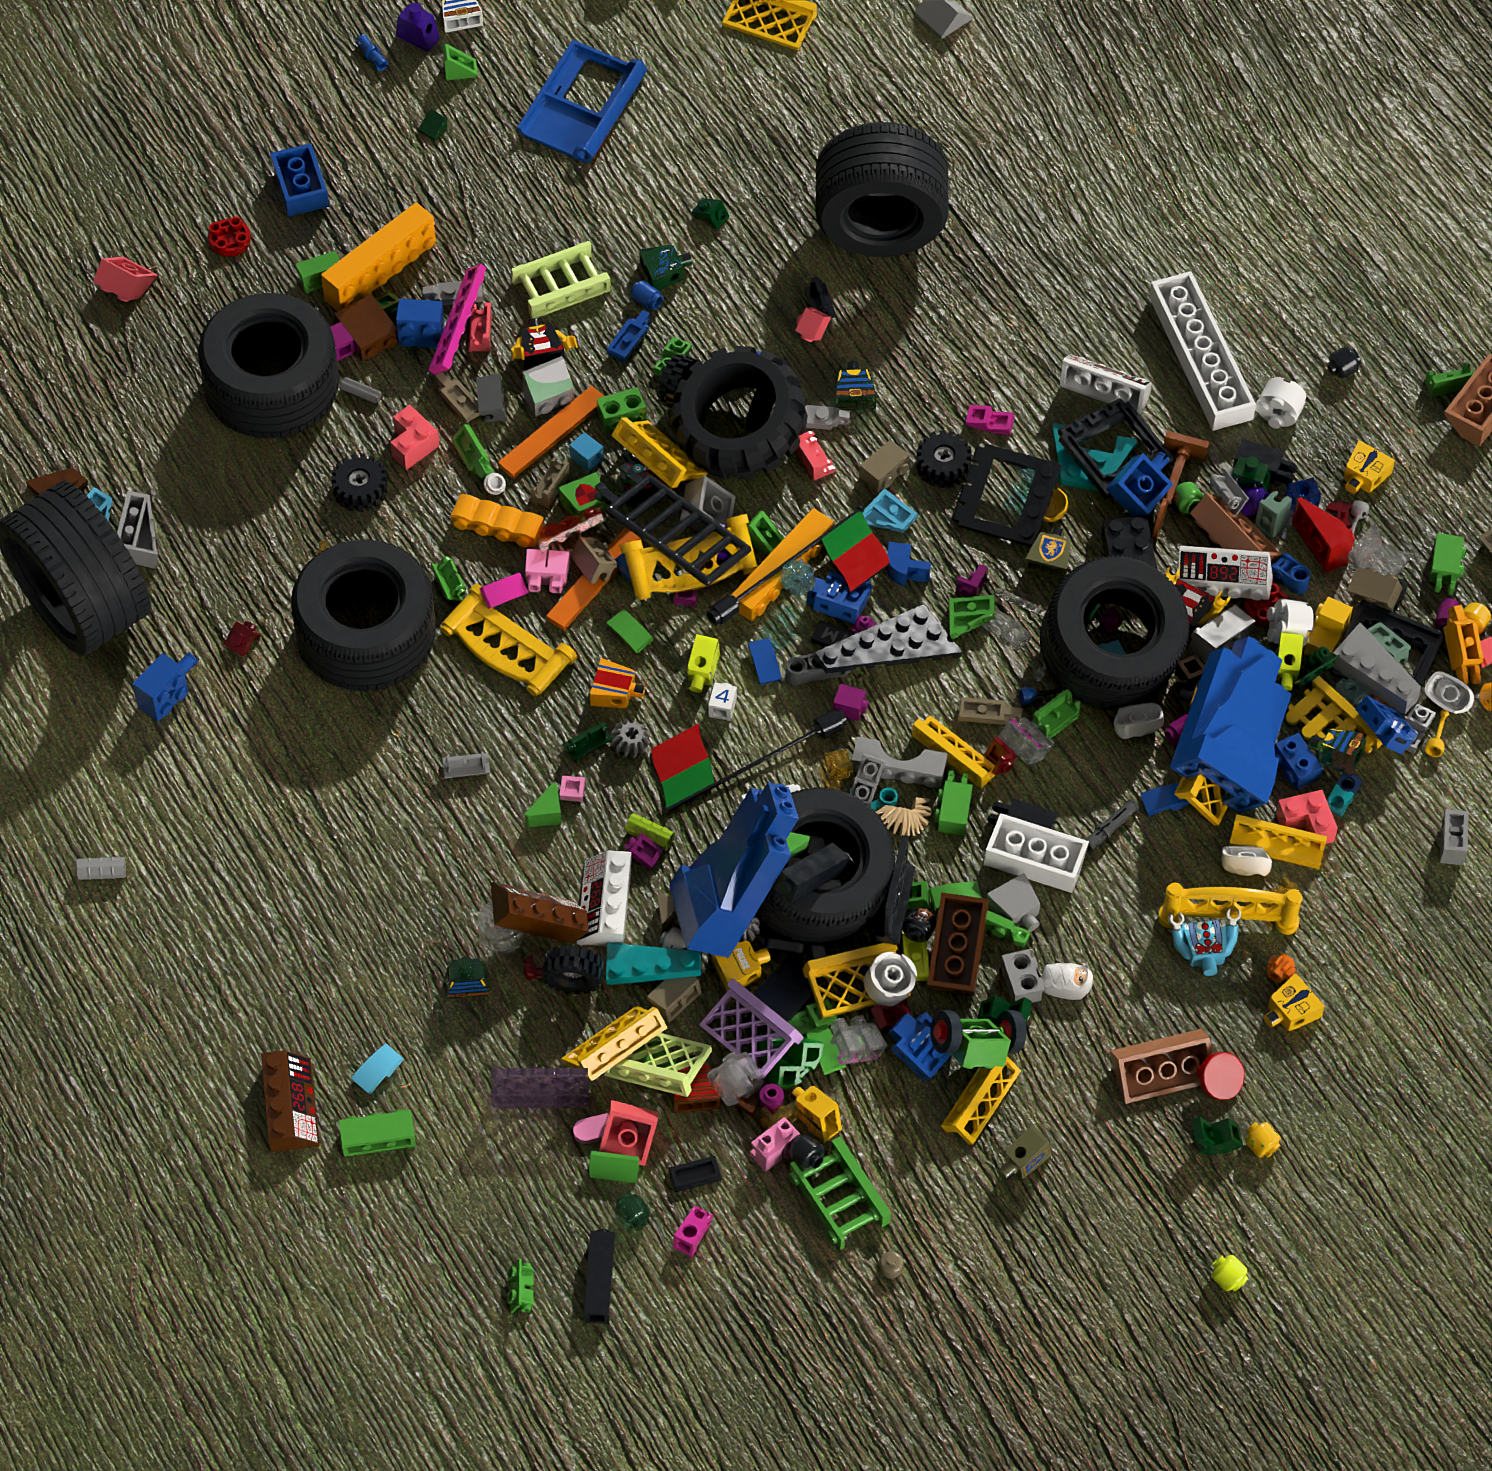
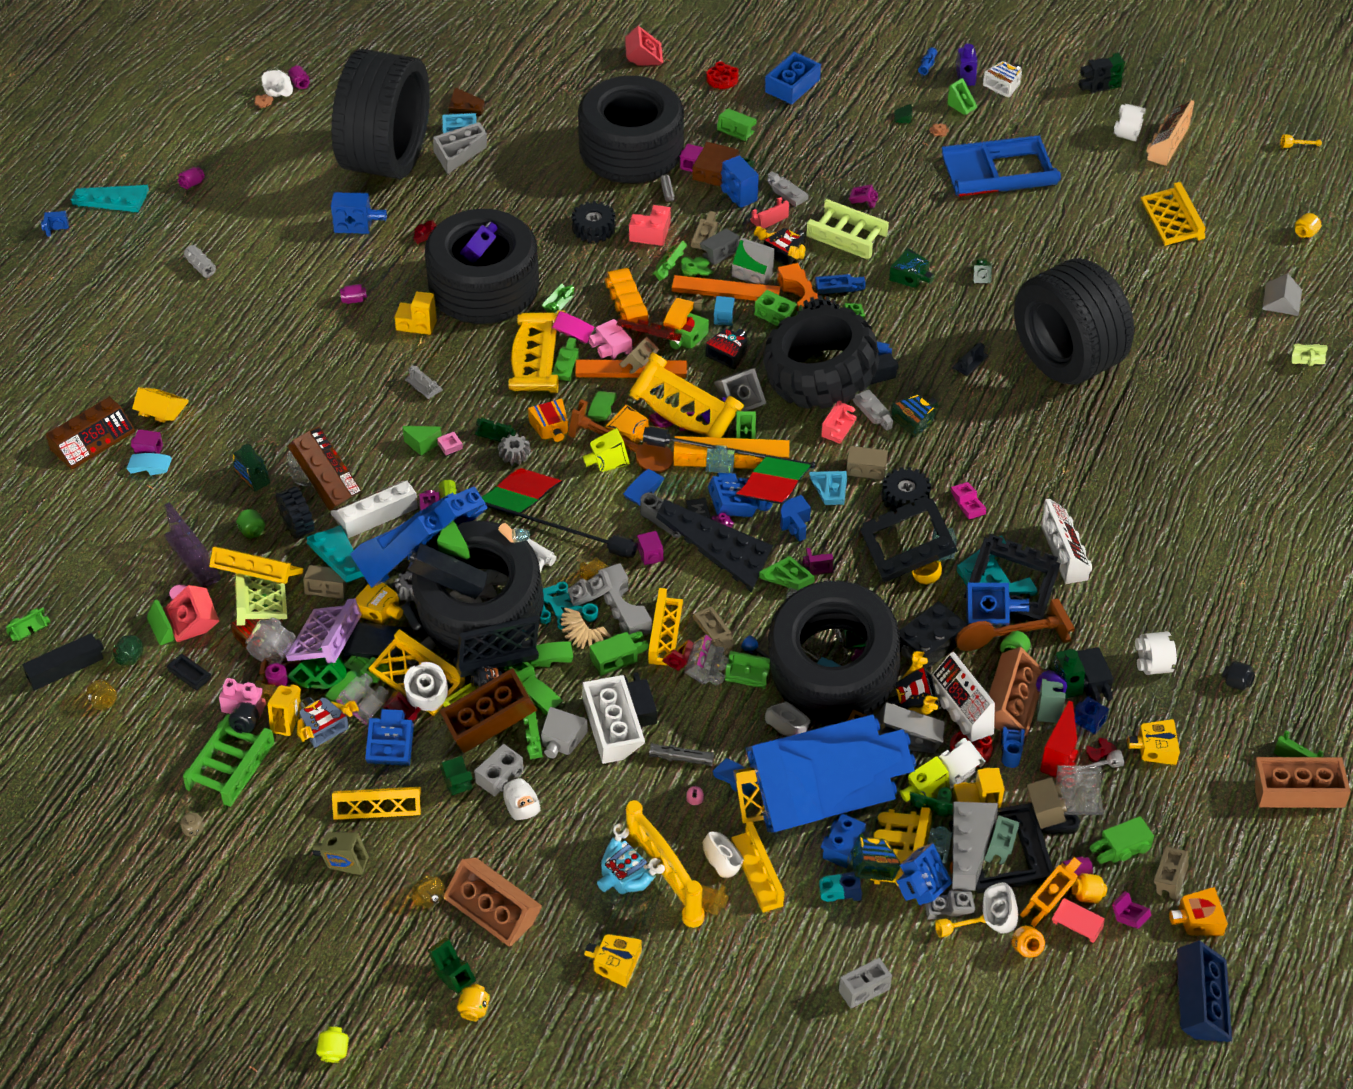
camera: 55 degrees right, 10 degrees down
light orange brick [321,202,436,312] -> none
bright green brick [339,1109,416,1157] -> none
dark pink plate [429,263,486,375] -> none
white plate [483,473,506,495] -> none
black bar [595,463,752,586] -> none
yellow fence [611,417,708,488] -> none
blue brick [630,280,663,310] -> none
dark pink leg [673,1206,713,1257] -> none
white brick [709,682,737,721] -> none
coral brick [795,307,831,342] -> none
brick [930,1010,1027,1069] -> none
olive torso [1024,527,1070,580] -> none
white brick [1149,271,1256,431] -> none
tile [1197,1052,1245,1100] -> none
light grey hinge [1209,470,1249,515] -> none
orange gear [1266,954,1296,983] -> none
coral brick [1275,790,1338,844] -> none
none -> clear yellow head [85,679,117,710]
none -> magenta brick [131,429,163,454]
none -> yellow slope [132,387,189,423]
none -> bright green head [236,509,265,538]
none -> torso [297,697,359,748]
none -> magenta brick [340,284,367,304]
none -> yellow brick [394,291,437,335]
none -> clear yellow head [411,875,445,909]
none -> dark purple torso [459,222,498,264]
none -> arm [498,523,530,543]
none -> bright green slope [529,641,573,667]
none -> bright green hinge [552,338,579,381]
none -> dark orange piece [568,399,674,473]
none -> light orange torso [606,405,648,444]
none -> light orange slope [663,298,694,330]
none -> bright green plate [681,256,713,277]
none -> bright pink hinge [686,786,704,805]
none -> orange arch [777,263,818,311]
none -> magenta bracket [849,184,878,208]
none -> nougat plant [929,124,949,137]
none -> yellowish green hips [1291,344,1328,366]

